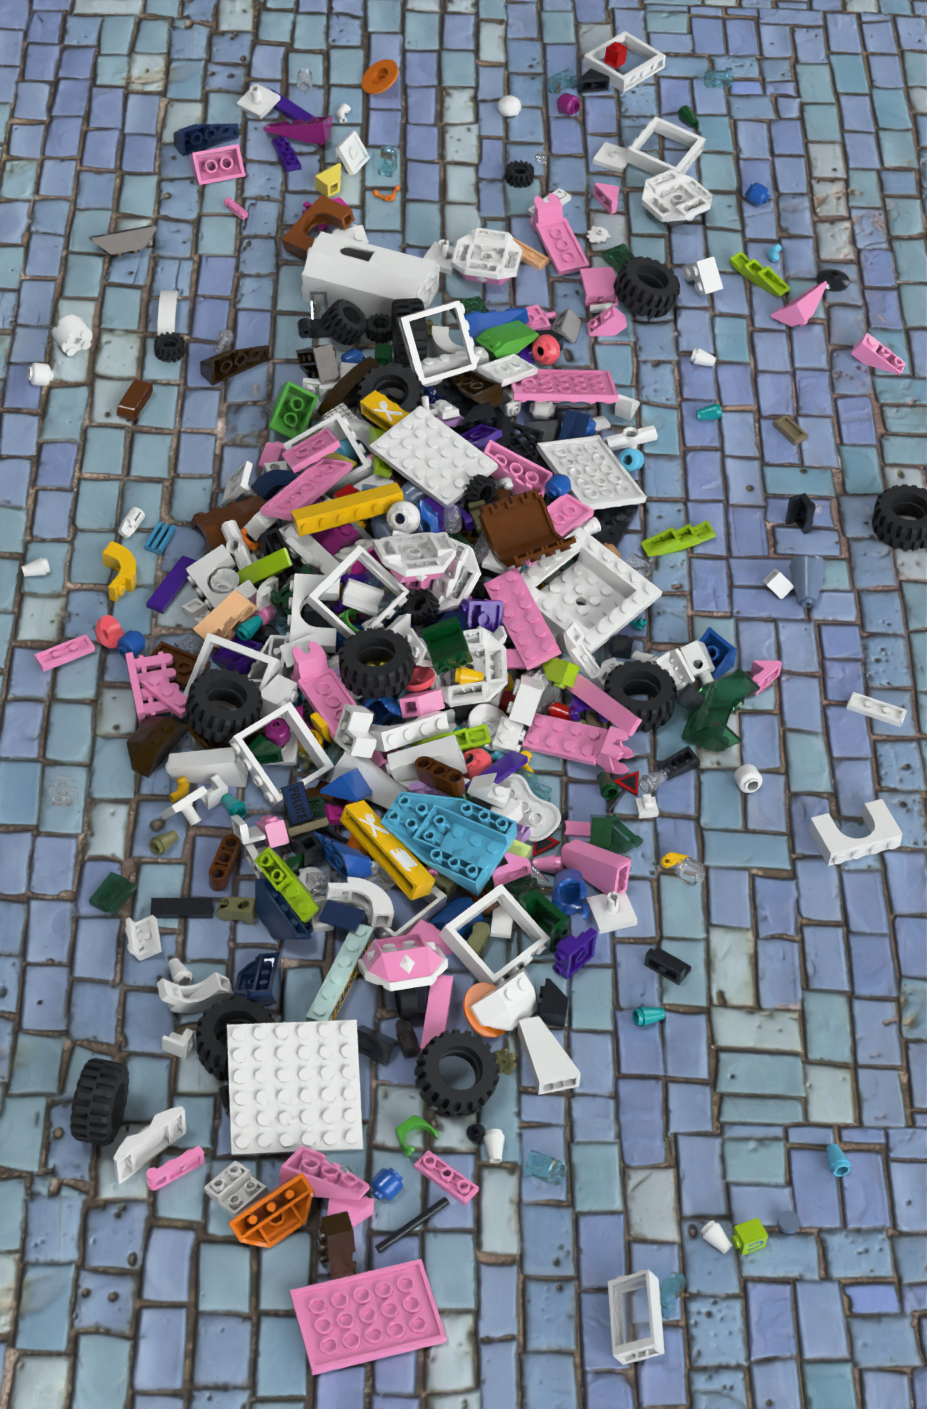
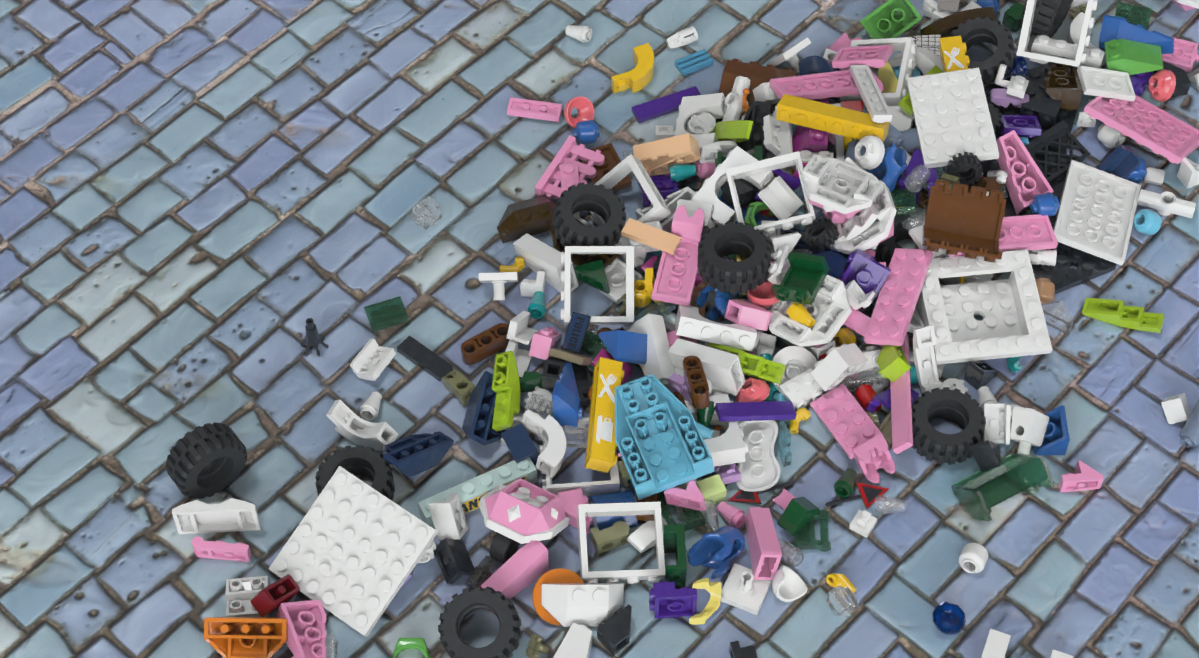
camera: 45 degrees right, 5 degrees up
olive cone [149,830,179,855] -> none
white panel [161,1028,195,1059] -> none
magenta head [264,717,291,746] -> none
white brick [334,704,377,758] -> none
white slope [467,773,511,809] -> none
black panel [524,420,562,442] -> none
black slope [656,745,700,780] -> none
white tile [846,692,907,727] -> none
none -> dark red brick [250,574,300,617]
none -> black piece [300,318,329,357]
none -> white panel [429,493,468,540]
none -> light nougat tile [621,218,681,255]
none -> light yellow helmet [689,578,722,625]
none -> white helmet [772,565,807,602]
none -> white plate [850,65,892,123]
none -> clear blue hair [932,601,966,635]

